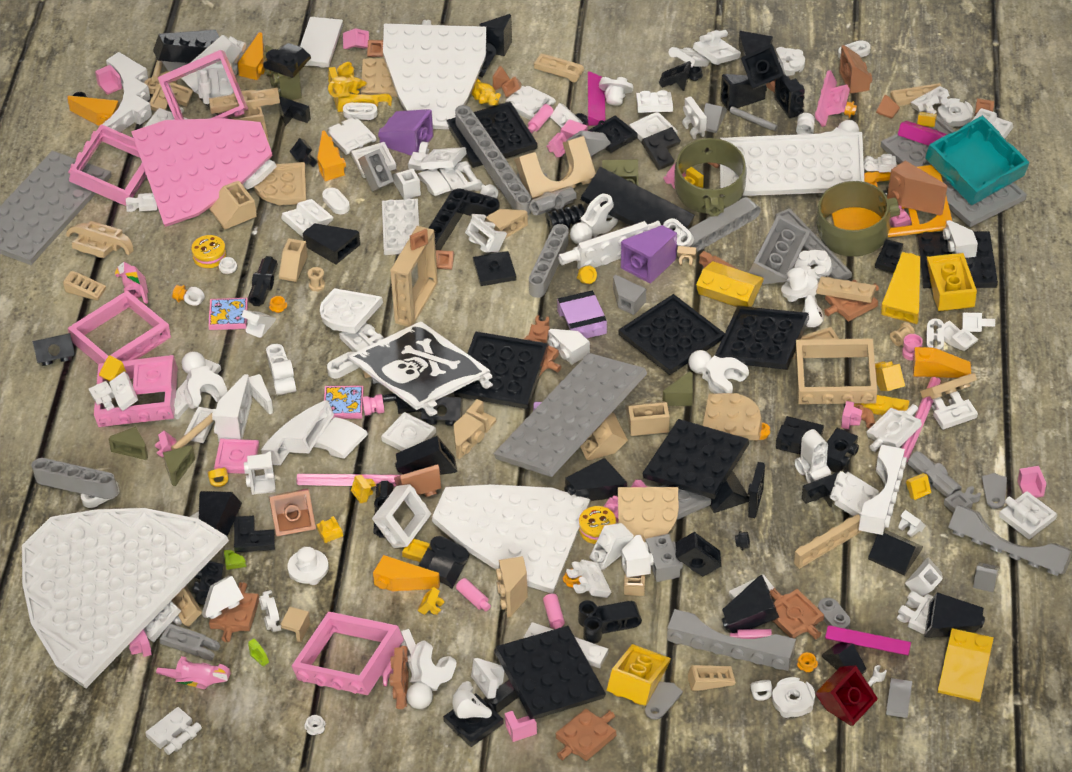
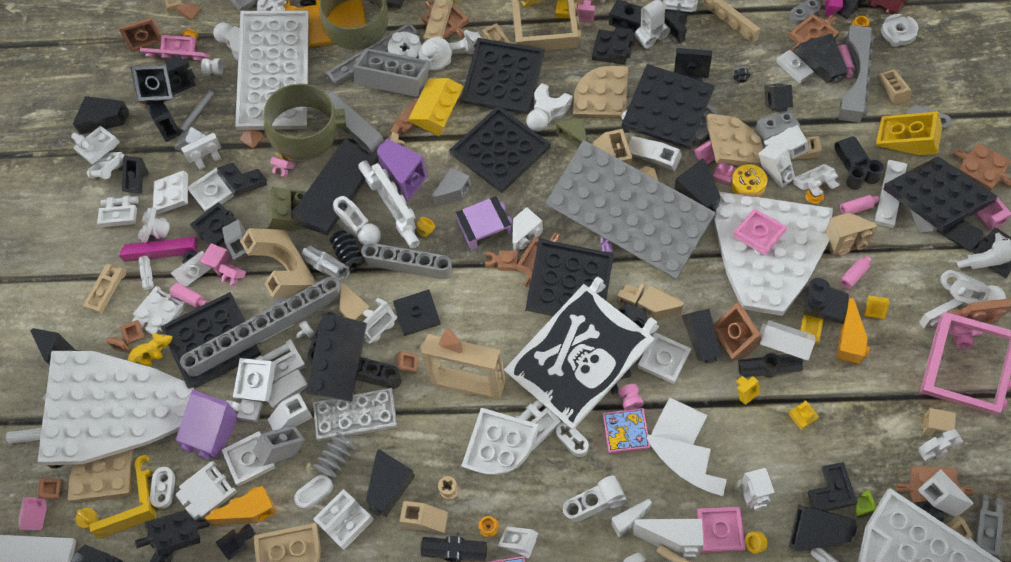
camera: 90 degrees left, 15 degrees up
lime tile [248,638,269,667] -> none
nougat slope [268,488,316,537] -> none
white plate [288,547,329,585] -> none
bright pink axle [296,474,400,486] -> none
yellow animal [328,74,367,98] -> none
white slope [471,658,504,699] -> none
white plate [663,218,694,247] -> none
white tile [750,680,772,701] -> none
white plate [776,47,805,76] -> none
white plate [838,41,870,59] -> none
none -> white plate [97,195,138,227]
none -> black plate [135,510,209,556]
none -> white axle [138,256,154,290]
none -> black slope [306,314,367,402]
none -> light grey piece [312,432,356,478]
none -> white slope [628,136,682,172]
none -> bright pink tile [733,208,787,256]

